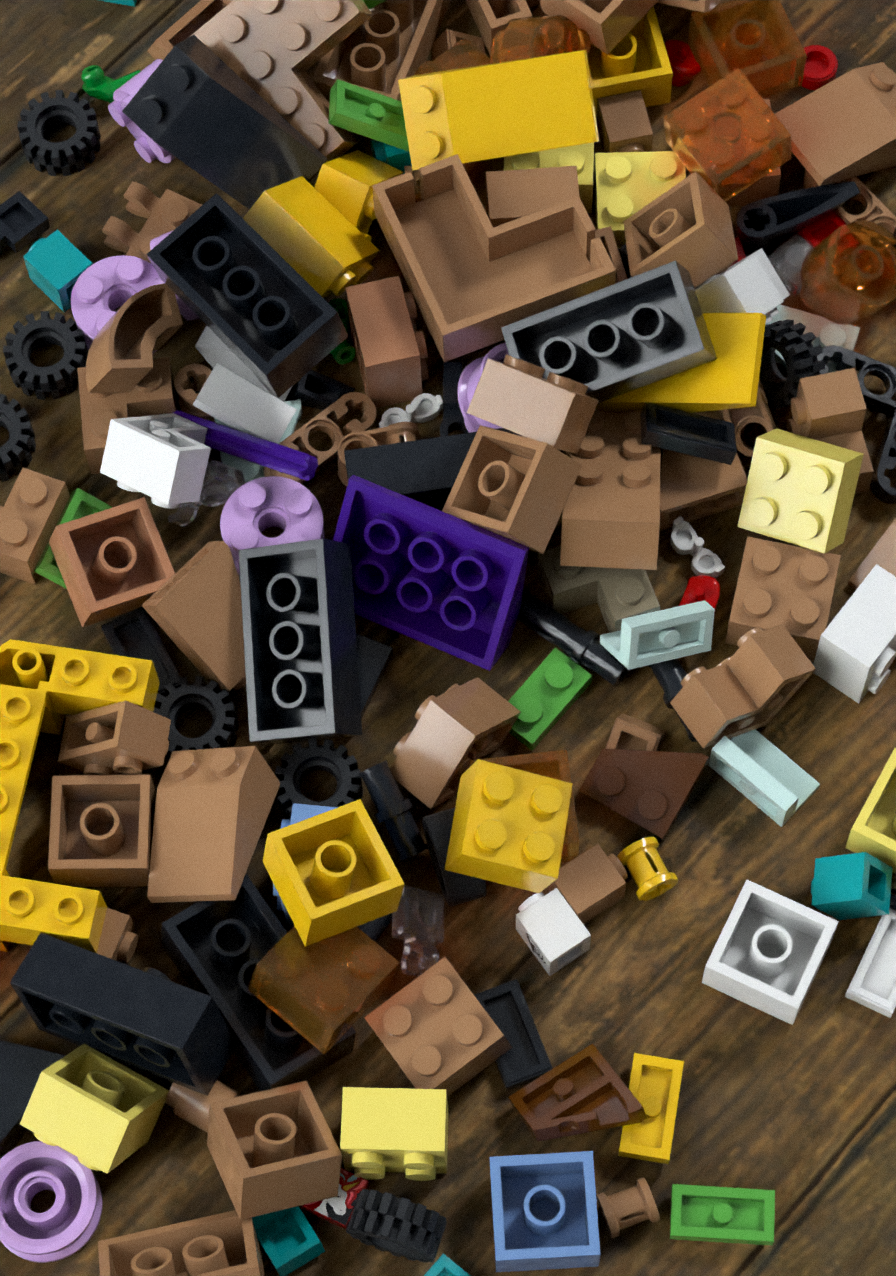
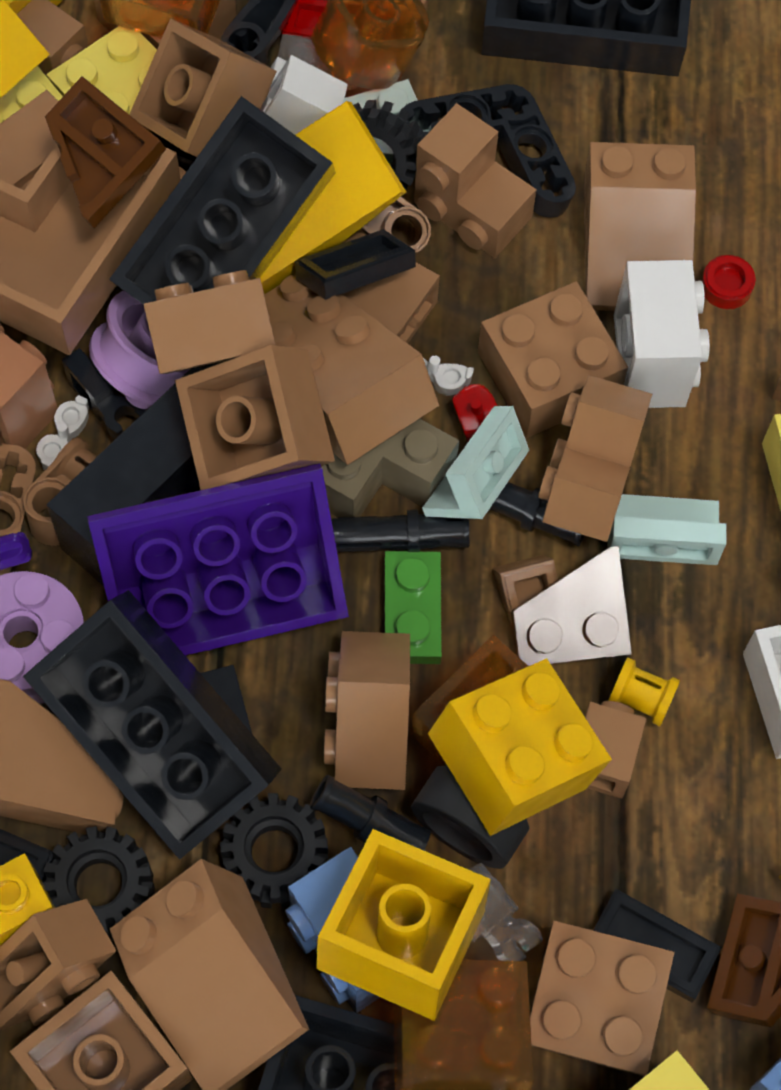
camera: 45 degrees left, 0 degrees up
white brick [516,888,591,976] -> none
light yellow brick [737,429,864,554] -> none
none -> reddish brown wing [45,76,166,228]

